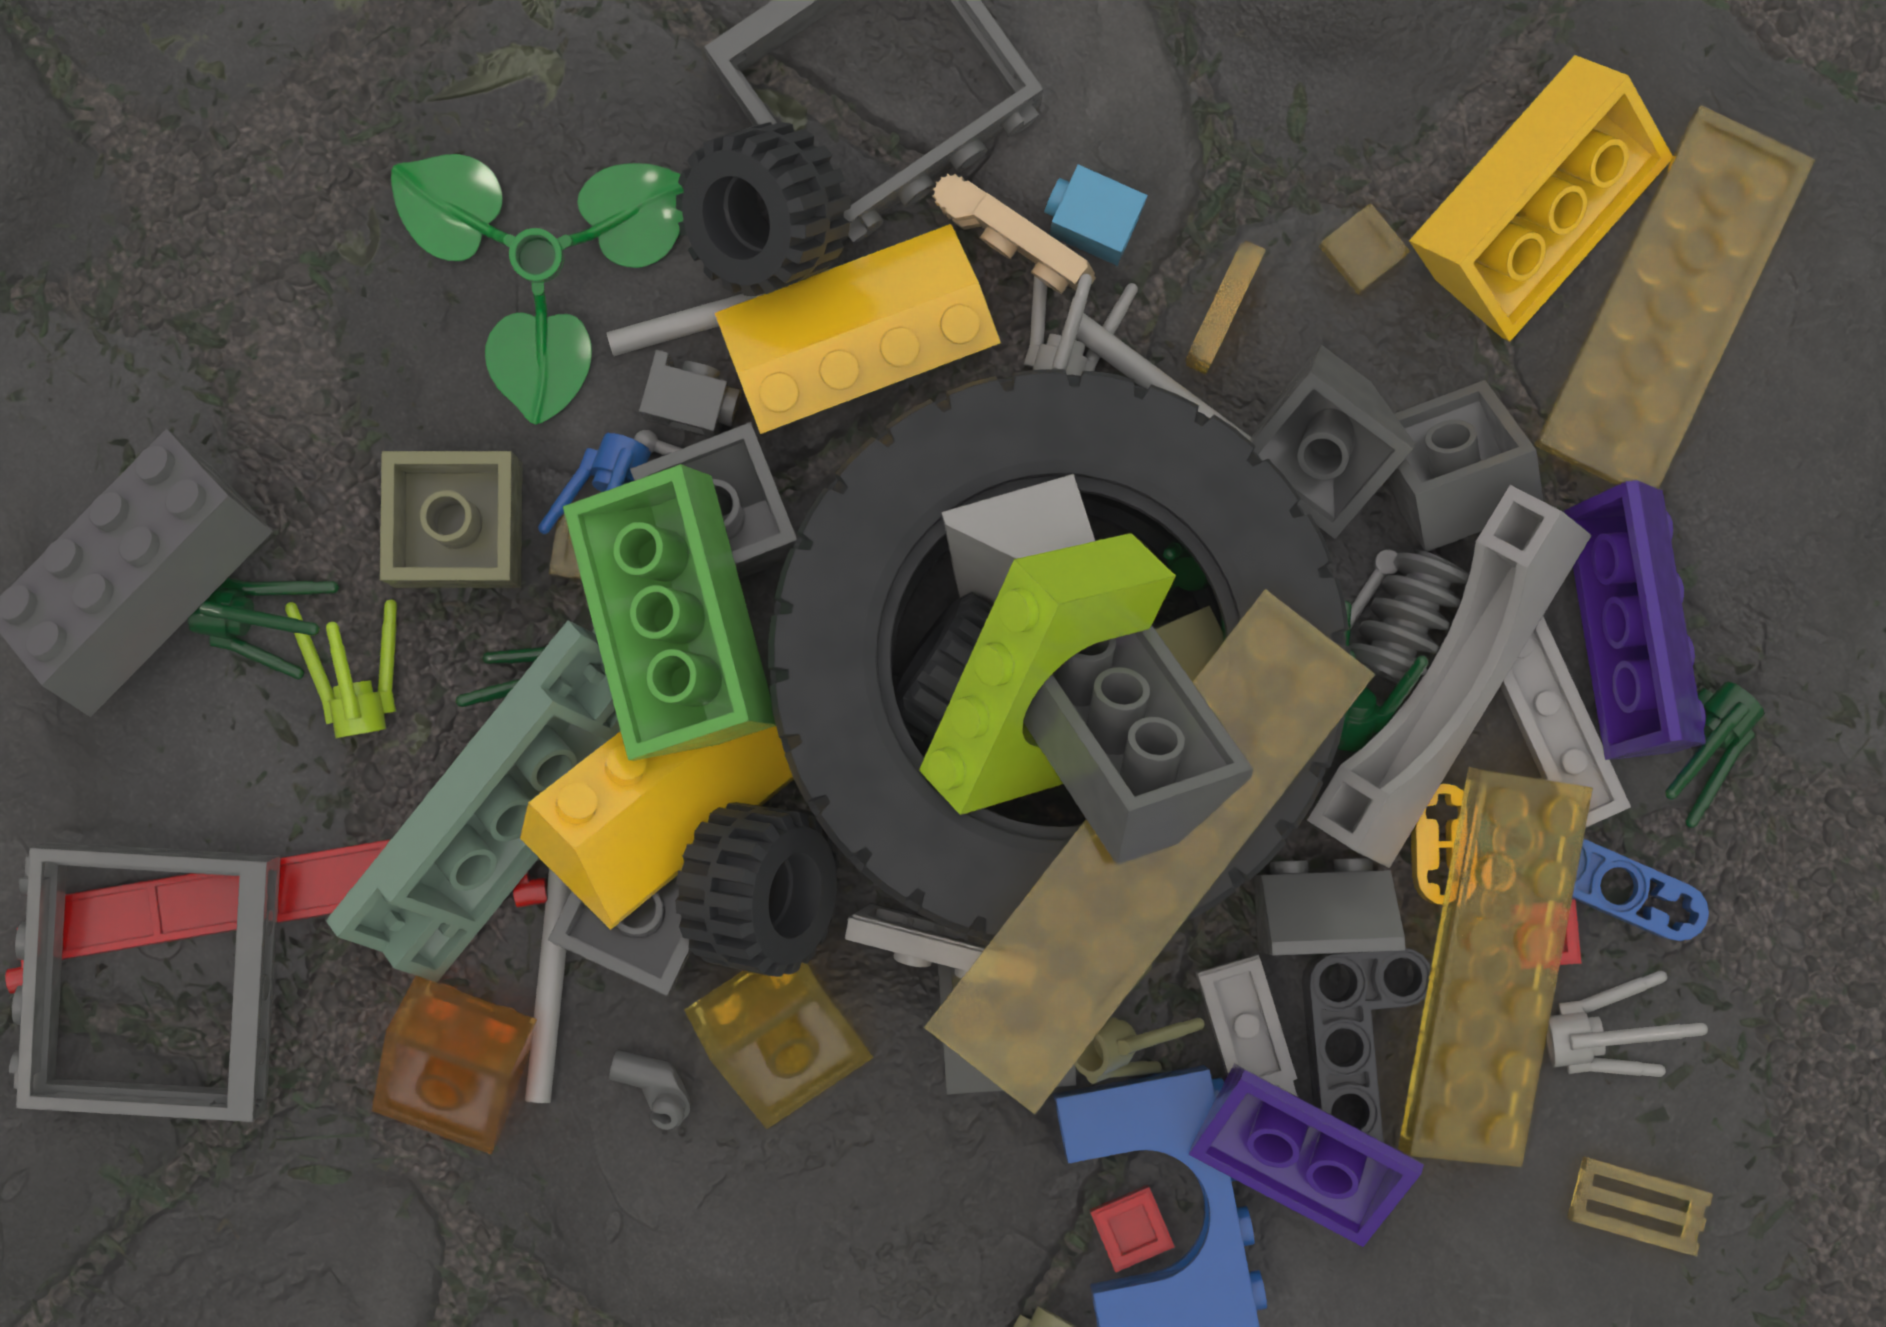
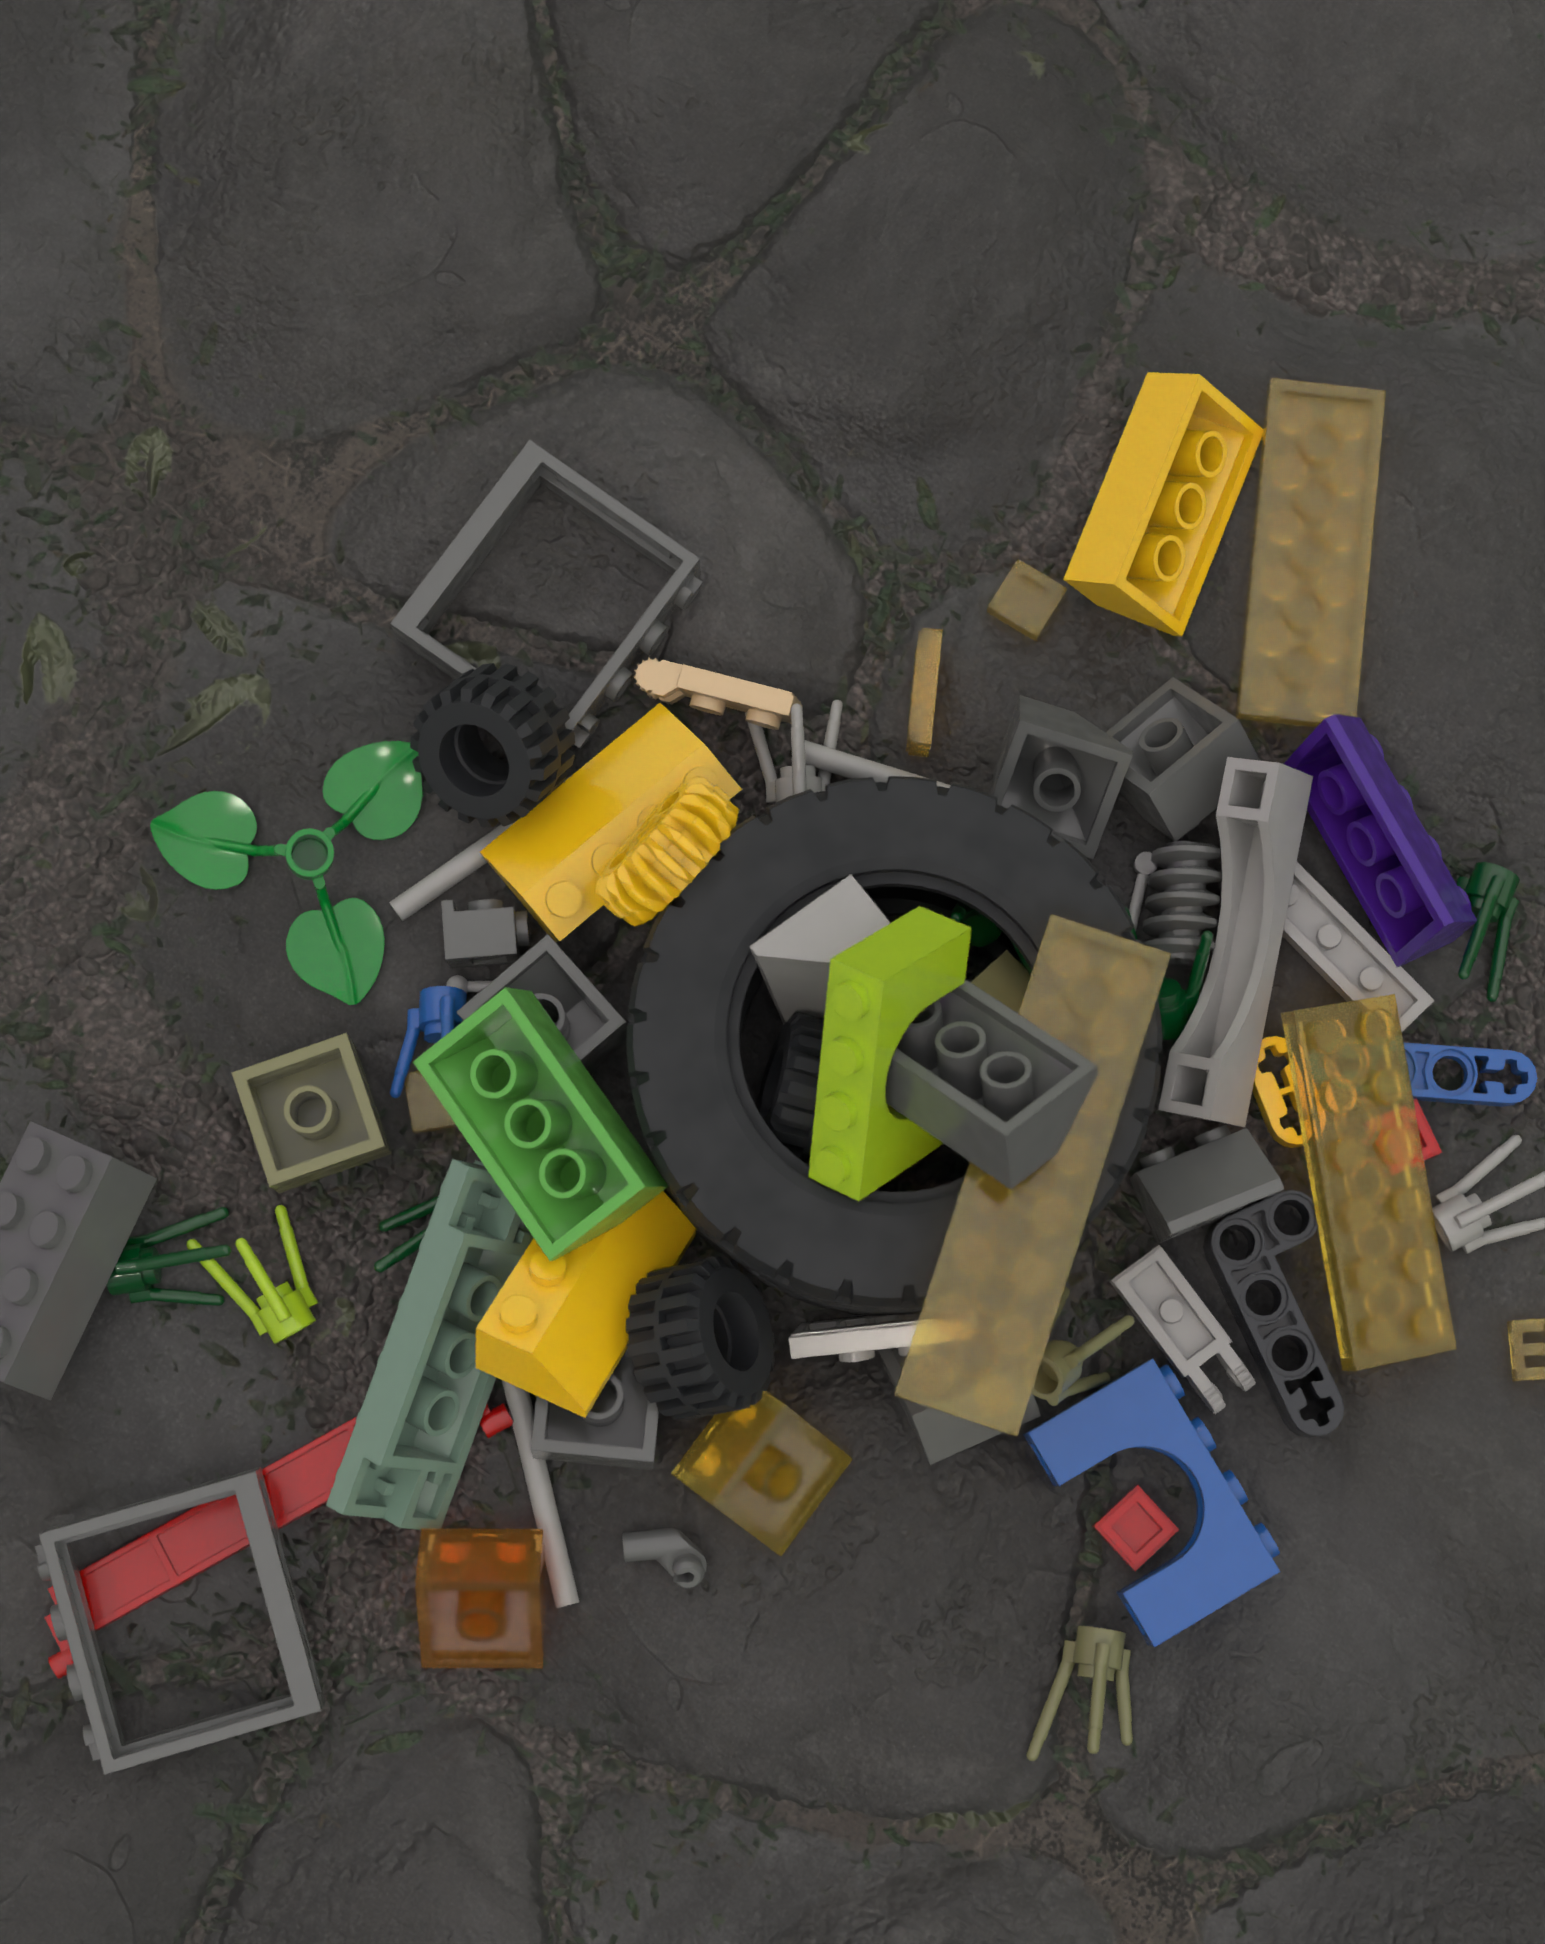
camera: 20 degrees left, 5 degrees down
dark azure brick [1044,164,1148,266] -> none
dark purple slope [1188,1063,1424,1247] -> none
none -> yellow gear [595,776,739,926]

